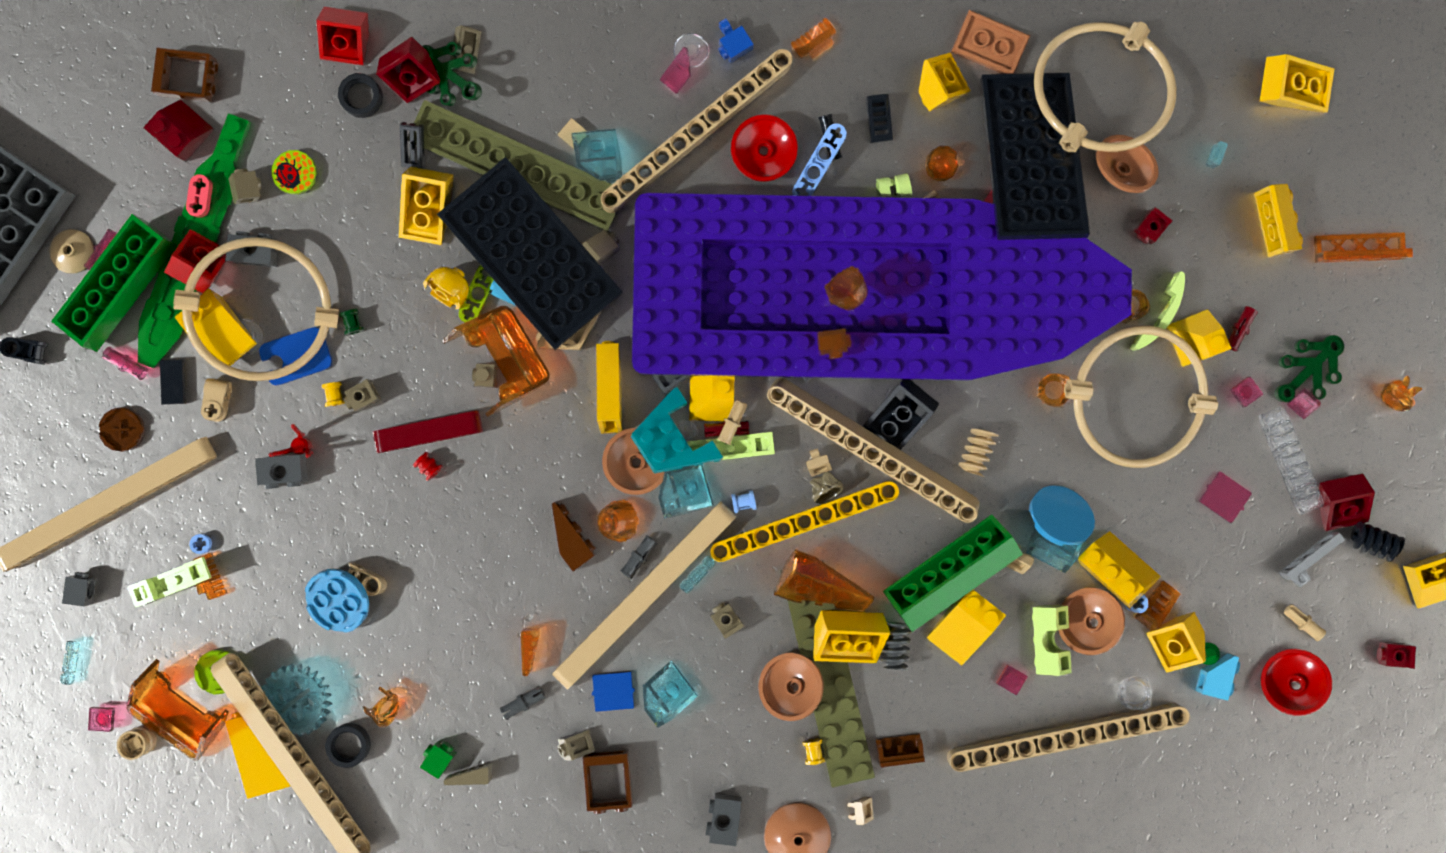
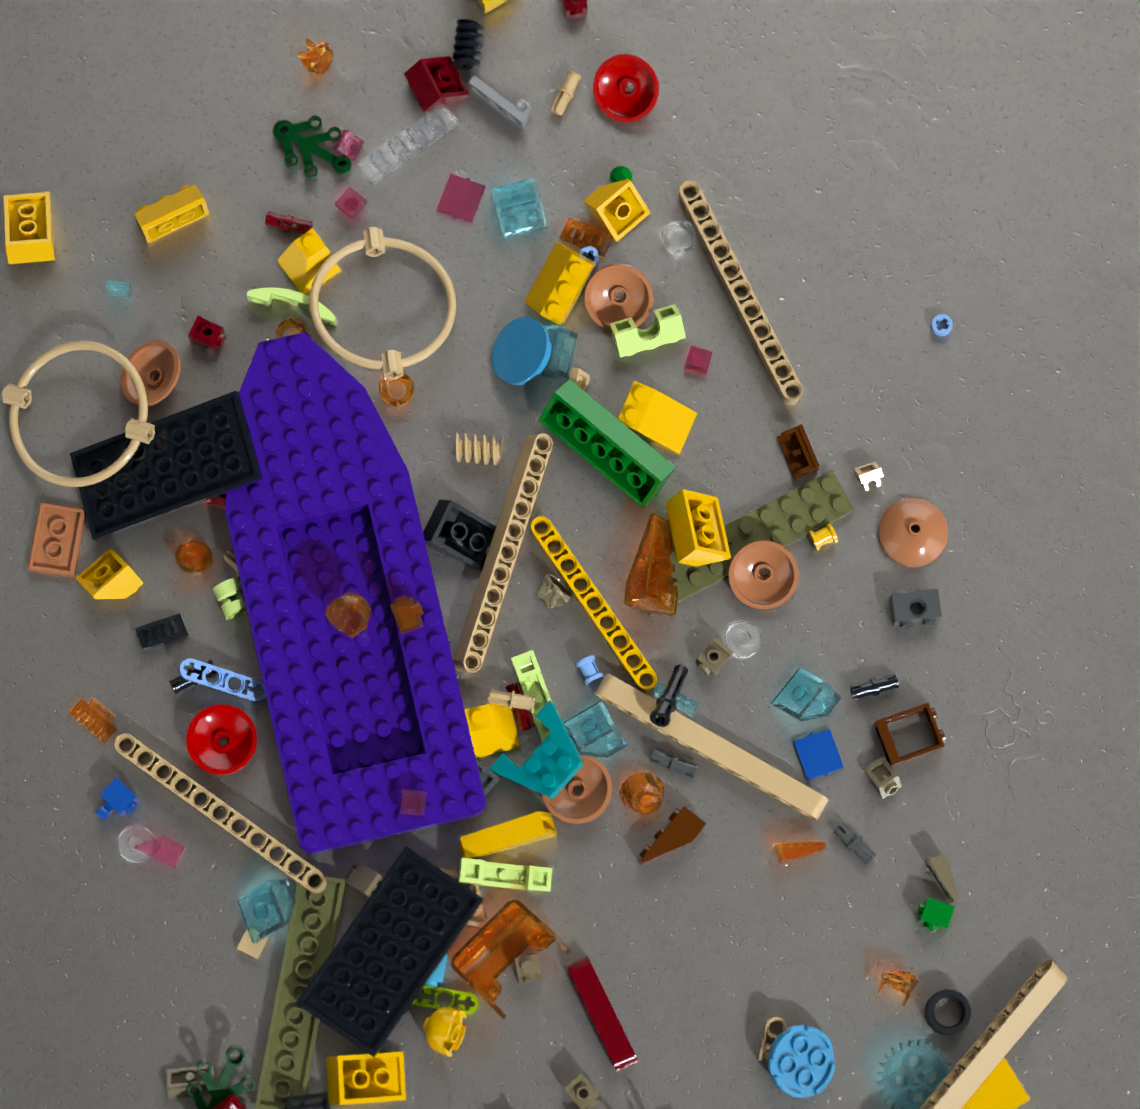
camera: 110 degrees left, 10 degrees down
red bush [413,452,443,482] -> none
tan tile [806,448,832,477] -> none
dark grey piece [881,622,912,670] -> none
medium azure slope [1195,653,1240,701] -> none
clear orange fence [1314,233,1413,263] -> none
none -> clear pink plate [400,789,427,817]
none -> yellowish green slope [459,858,552,892]
none -> clear light blue slope [491,177,547,239]
none -> black pin [650,664,688,727]
none -> clear piece [725,621,762,658]
none -> black pin [850,674,899,700]

